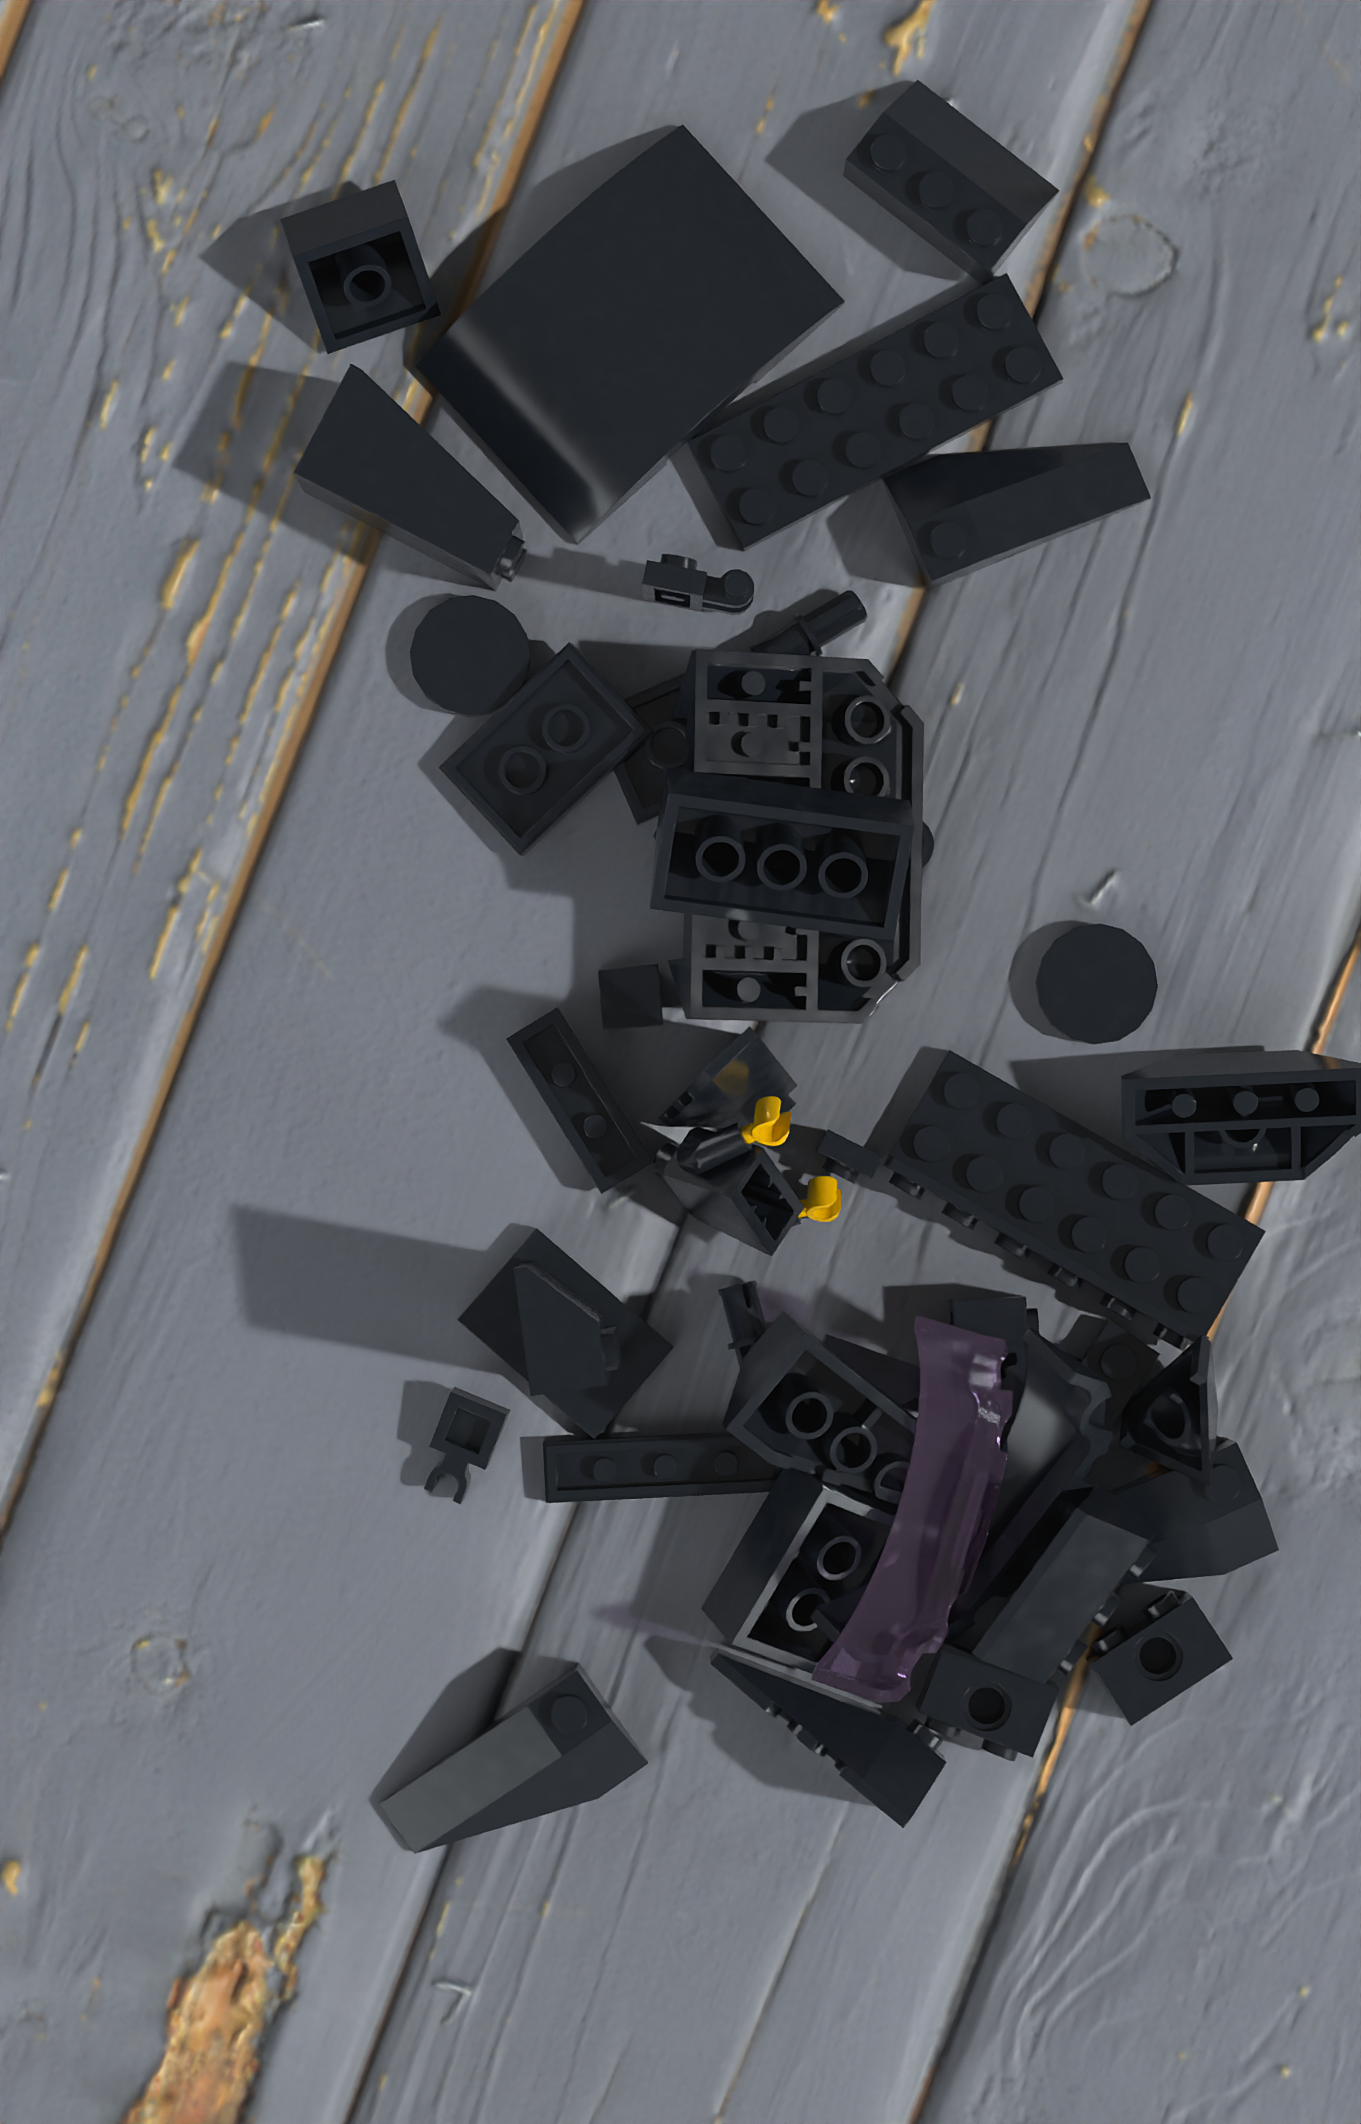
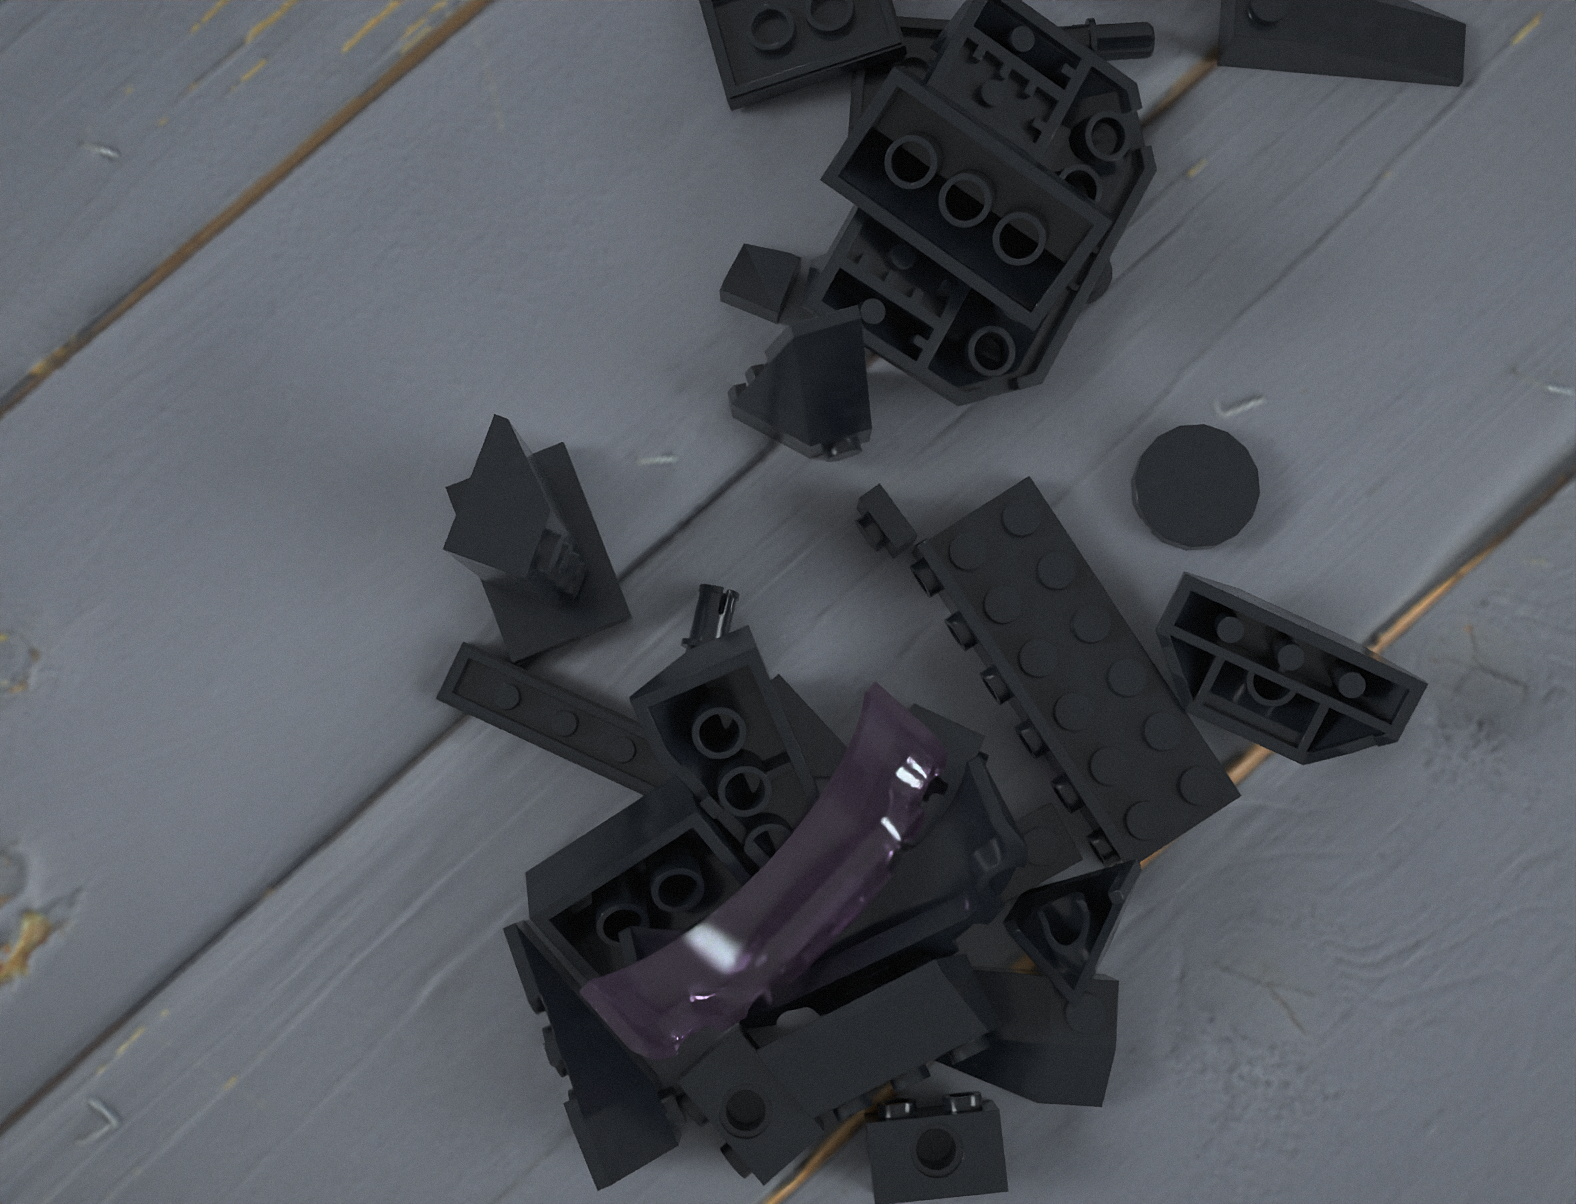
camera: 25 degrees right, 5 degrees down
black wedge [380,1663,648,1854] -> none
black plate [424,1387,510,1504] -> none
black plate [506,1007,653,1194] -> none
black torso [653,1096,842,1256] -> none

